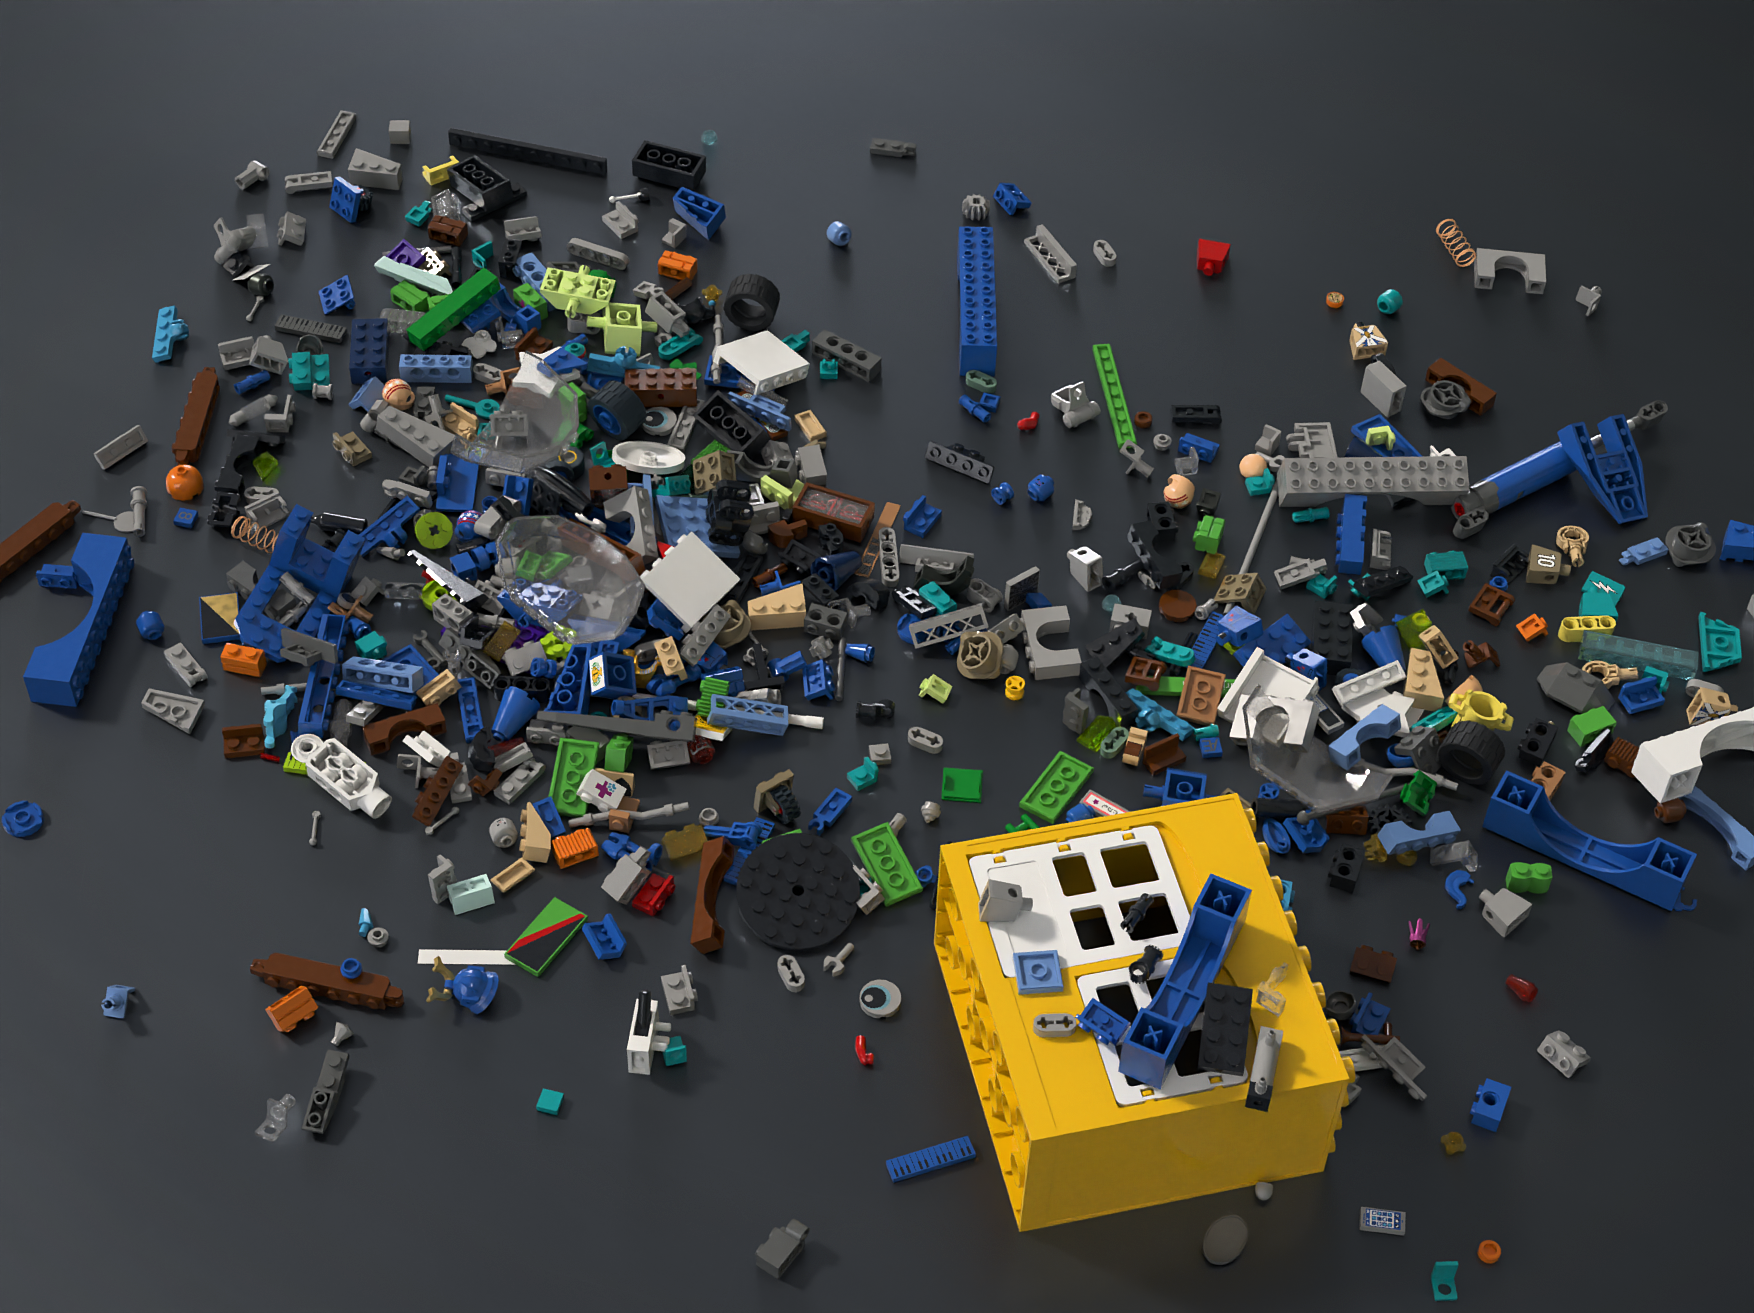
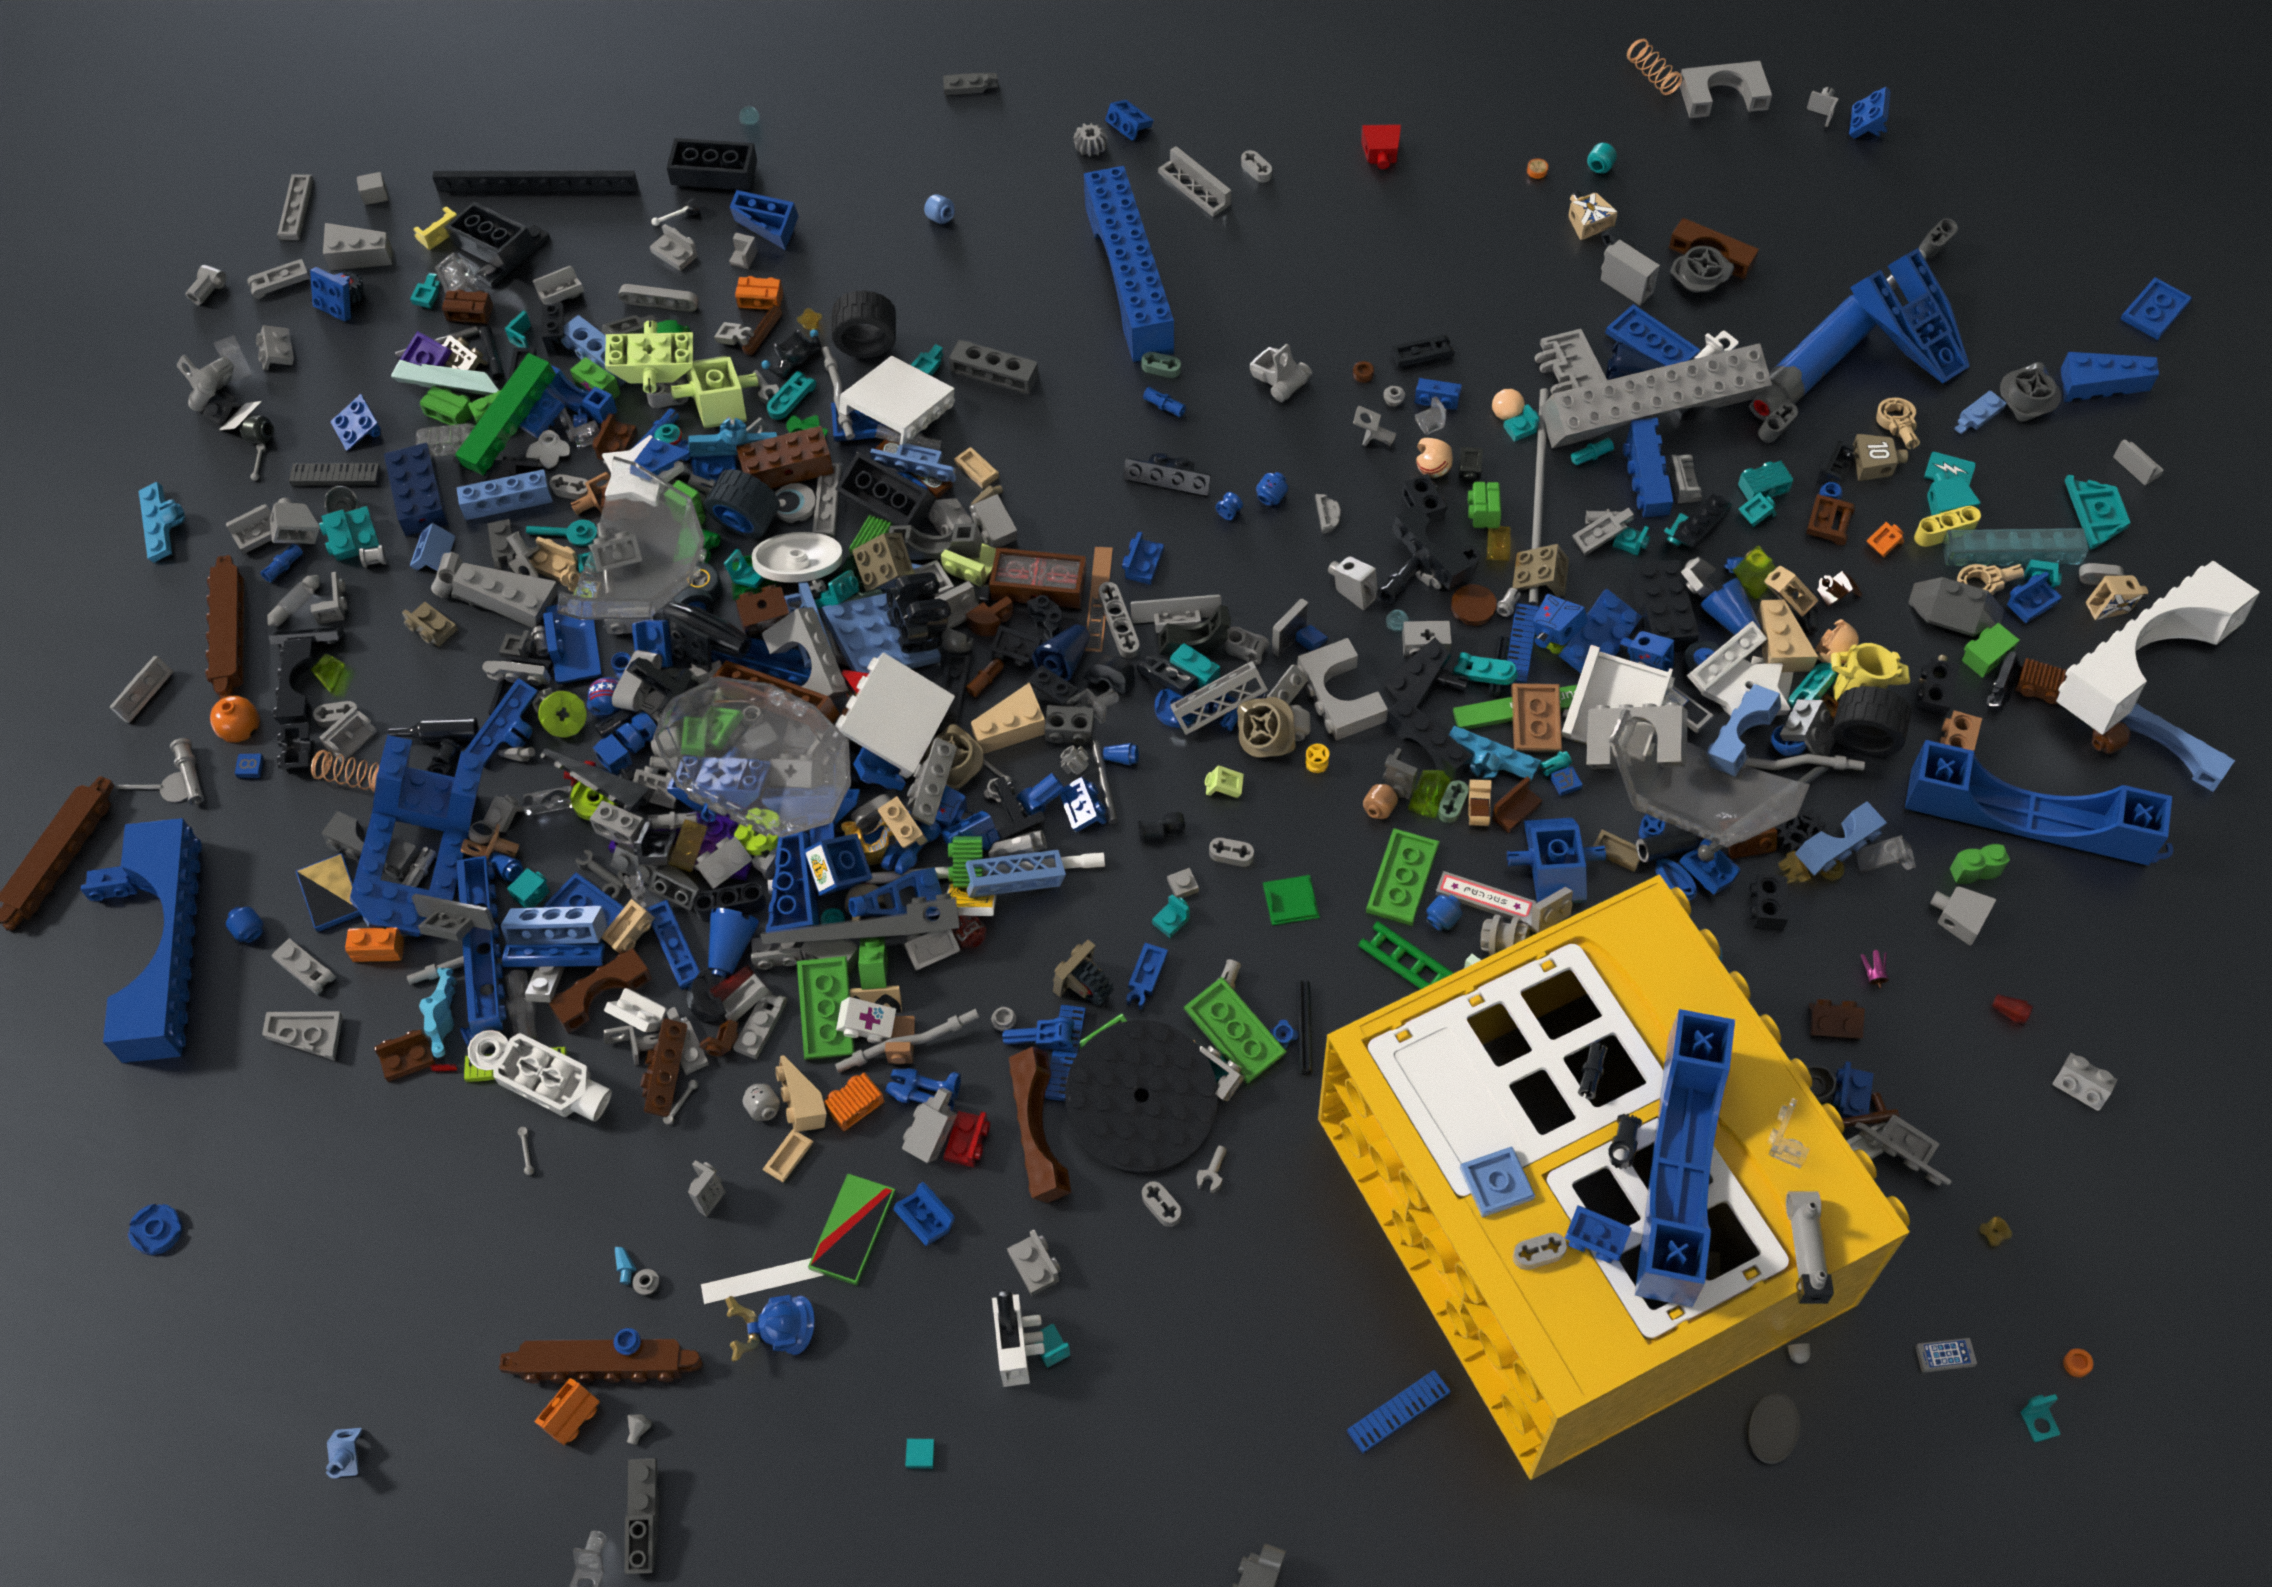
camera: 10 degrees left, 10 degrees up
light grey pin [279,571,315,606] -> none
light nougat helmet [382,379,415,411] -> none
light aqua hinge [447,874,495,915] -> none
blue wheel [530,657,557,679] -> none
blue plate [533,796,567,840] -> none
white plate [575,513,607,533] -> none
light grey hinge [645,291,690,337] -> none
clear yellow bracket [661,823,707,861] -> none
blue bracket [759,570,801,596] -> none
teal tile [820,359,838,379] -> none
red arm [855,1035,874,1065] -> none
tile [860,980,901,1019] -> none
light grey plate [921,801,941,823] -> none
light grey torso [978,879,1033,922] -> none
blue tile [980,393,1001,413] -> none
red arm [1017,412,1040,430] -> none
bright green tile [1092,344,1137,449] -> none
reddish brown plate [1125,656,1167,691] -> none
black plate [1197,982,1253,1076] -> none
light grey panel [1255,424,1281,456] -> none
light grey bar [1256,452,1284,472] -> none
yellowish green bracket [1366,426,1396,450] -> none
green cylinder [1400,770,1437,816] -> none
blue piece [1445,870,1474,909] -> none
blue brick [1470,1078,1511,1132] -> none
none -> medium nougat head [1363,784,1398,819]
none -> blue plate [1849,86,1891,139]

